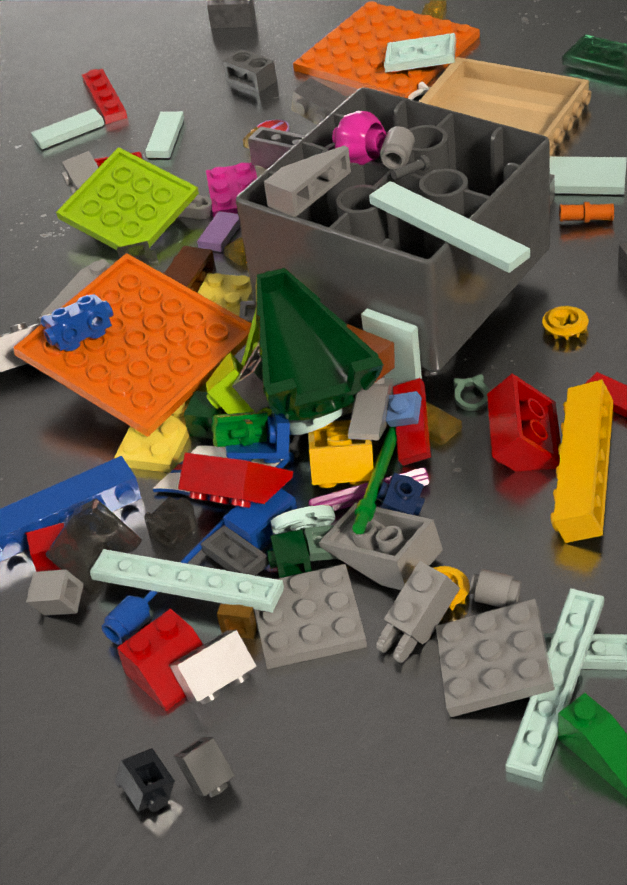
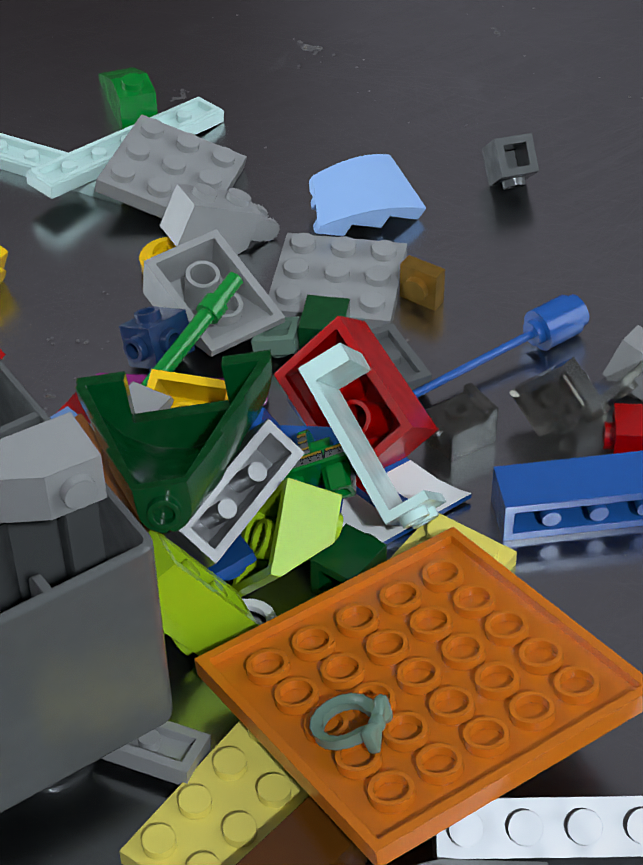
camera: 165 degrees left, 0 degrees up
blue brick [41,294,113,351] -> none
light aqua tile [90,549,284,613] -> none
black brick [115,748,175,812] -> none
red slope [117,608,204,711] -> none
brick [169,630,257,704] -> none
light aqua tile [271,505,335,535] -> none
light grey brick [470,569,522,608] -> none
none -> light aqua panel [298,343,446,529]
none -> light blue slope [309,154,426,236]
none -> sand green piece [309,693,393,754]

